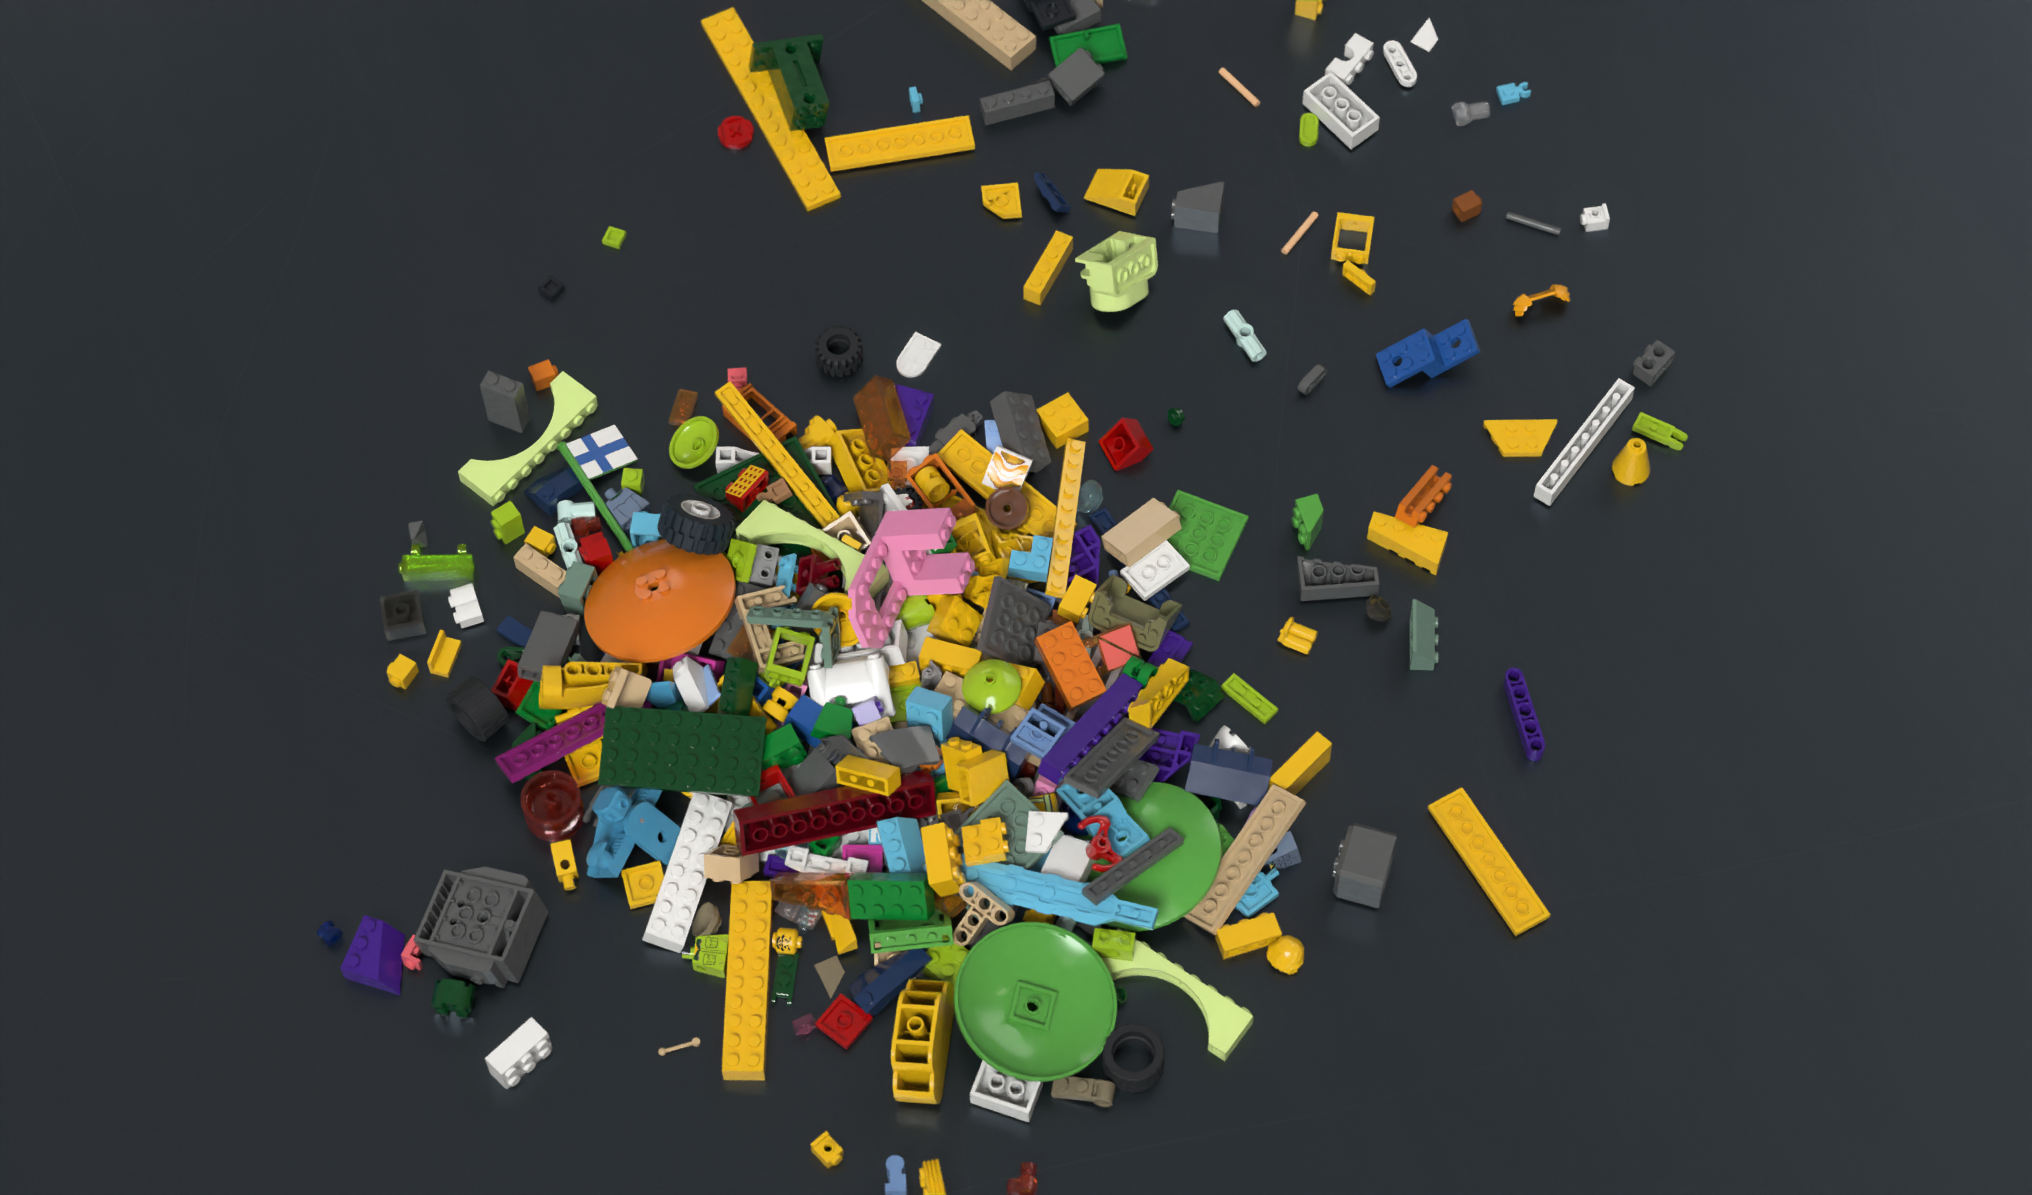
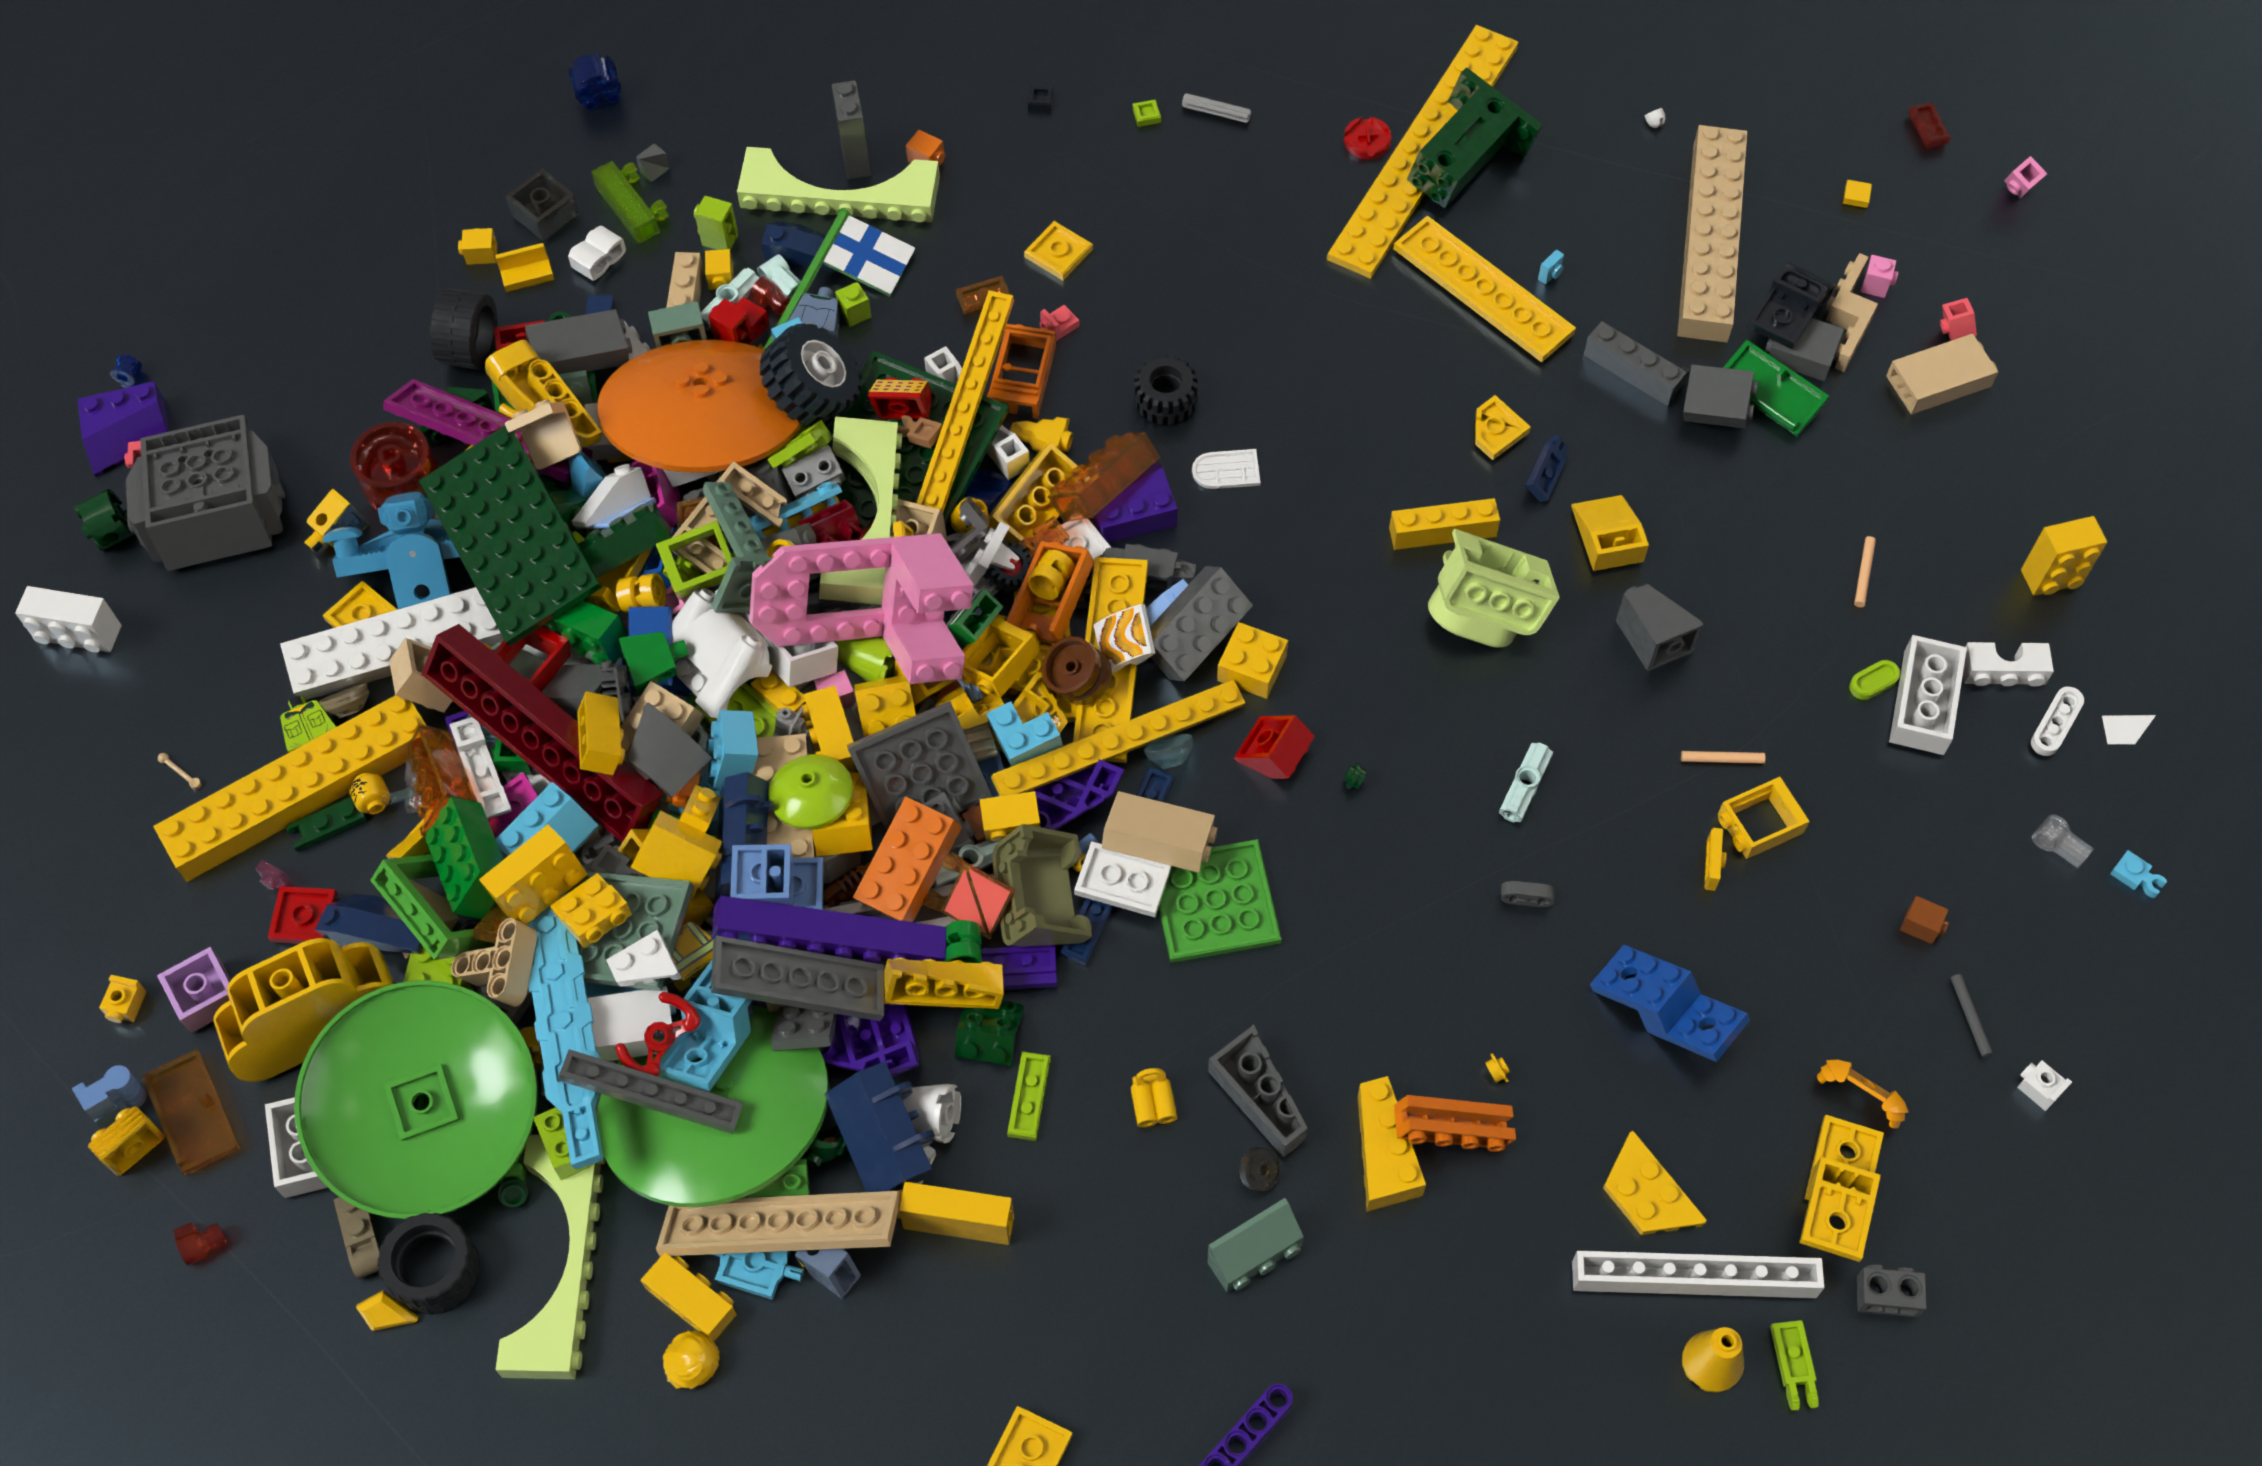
camera: 55 degrees right, 0 degrees up
lime dish [669,416,719,469] -> none
dark tan sticker [814,955,845,999] -> none
brick [852,696,885,727] -> none
bright green slope [1291,494,1324,550] -> none
dark grey plate [1332,823,1398,908] -> none
none -> clear orange container [142,1048,240,1176]
none -> lavender brick [157,947,231,1033]
none -> yellow piece [356,1290,418,1331]
none -> clear blue brick [568,53,622,110]
none -> bright pink brick [814,670,856,709]
none -> yellow tile [1024,221,1093,281]
none -> light grey axle [1182,93,1251,123]
none -> yellow plate [1485,1053,1510,1083]
none -> yellow bracket [1799,1115,1884,1262]

